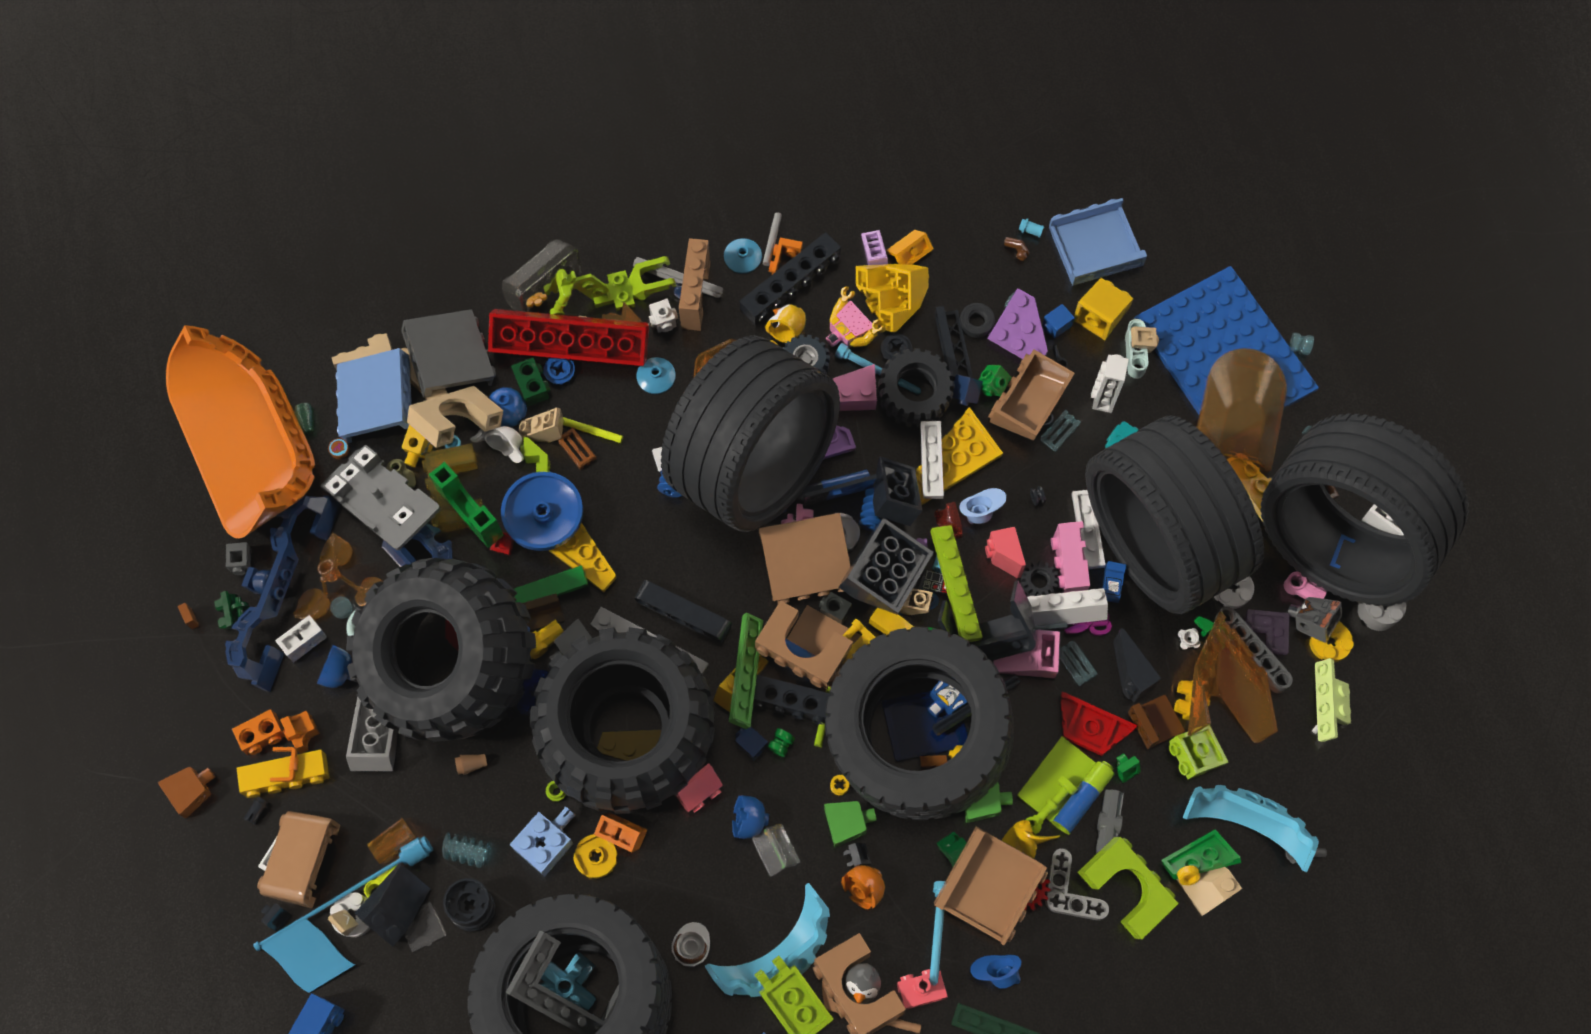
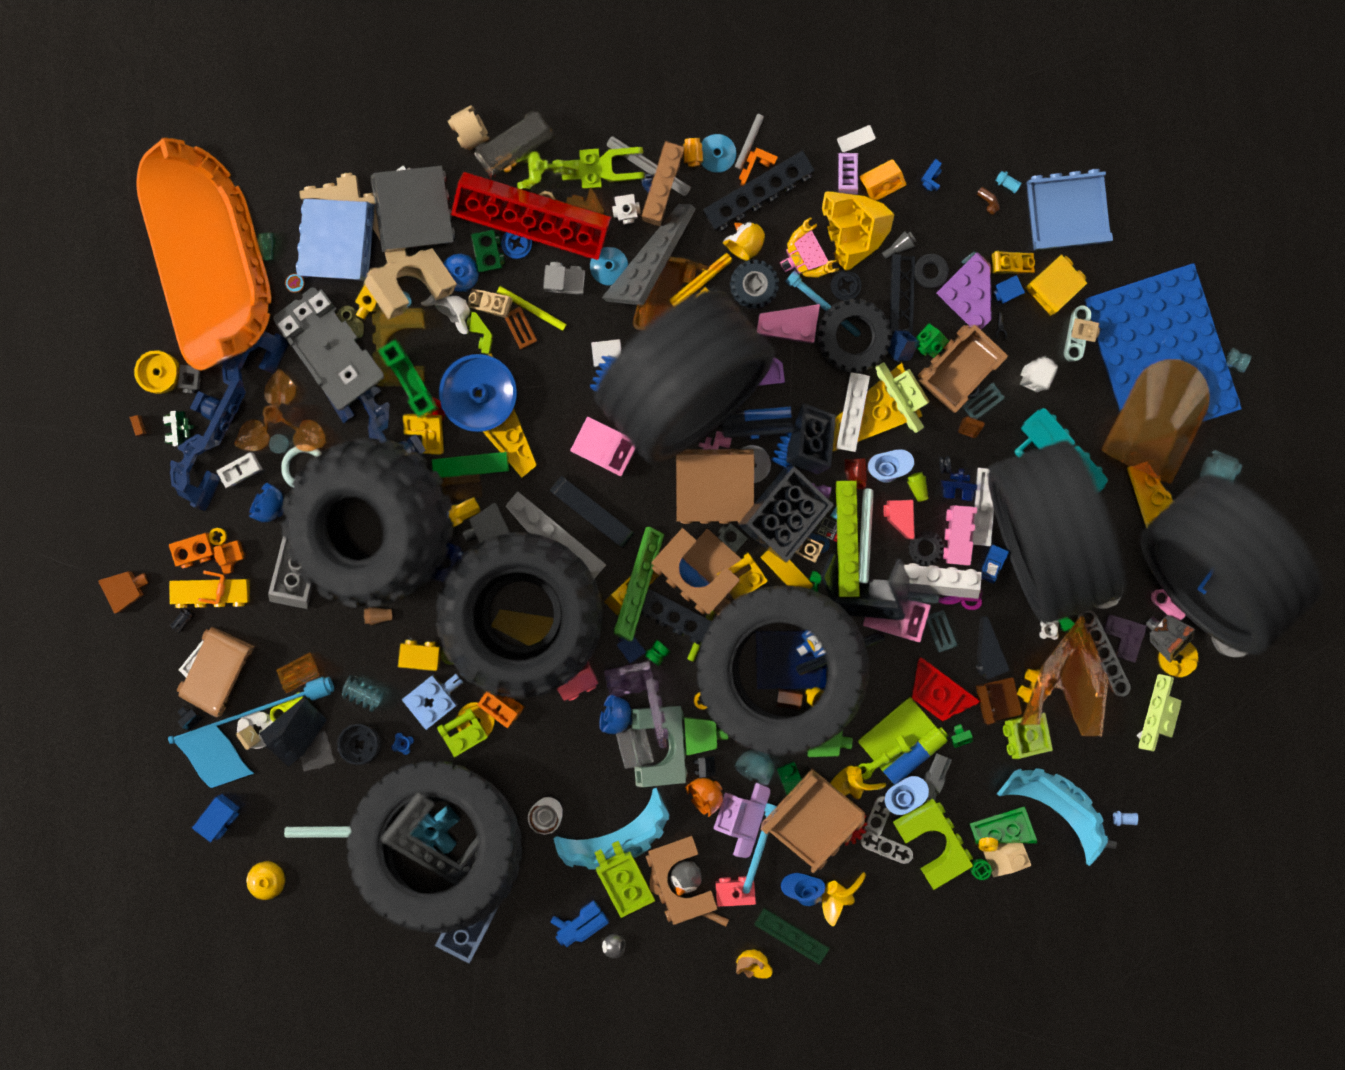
camera: 10 degrees right, 20 degrees up
none -> yellow wheel [134,351,180,394]
none -> yellow bush [209,528,227,545]
none -> light aqua axle [284,826,351,838]
none -> blue plate [392,733,413,755]
none -> yellow brick [398,640,442,671]
none -> yellow plate [403,414,444,454]
none -> lime plate [437,708,488,757]
none -> tan brick [448,105,490,150]
none -> light grey brick [544,262,585,295]
none -> bright pink slope [570,417,635,477]
none -> dark grey wing [602,204,695,305]
none -> clear purple bracket [604,661,669,748]
none -> sand green arch [631,706,687,787]
none -> light orange brick [683,138,703,167]
none -> lavender plate [714,783,770,858]
none -> clear light blue cylinder [735,750,774,785]
none -> yellow piece [822,872,866,926]
none -> white sticker [837,125,875,152]
none -> light aqua axle [859,489,874,583]
none -> yellowish green bracket [875,362,930,433]
none -> dark grey cone [882,231,916,259]
none -> light blue piece [885,776,929,815]
none -> lime cone [907,472,928,502]
none -> blue bracket [921,159,942,191]
none -> clear blue hips [941,469,978,501]
none -> reddish brown slope [958,416,984,438]
none -> green wheel [970,858,992,880]
none -> yellow slope [992,252,1035,274]
none -> light blue pin [1113,811,1138,826]

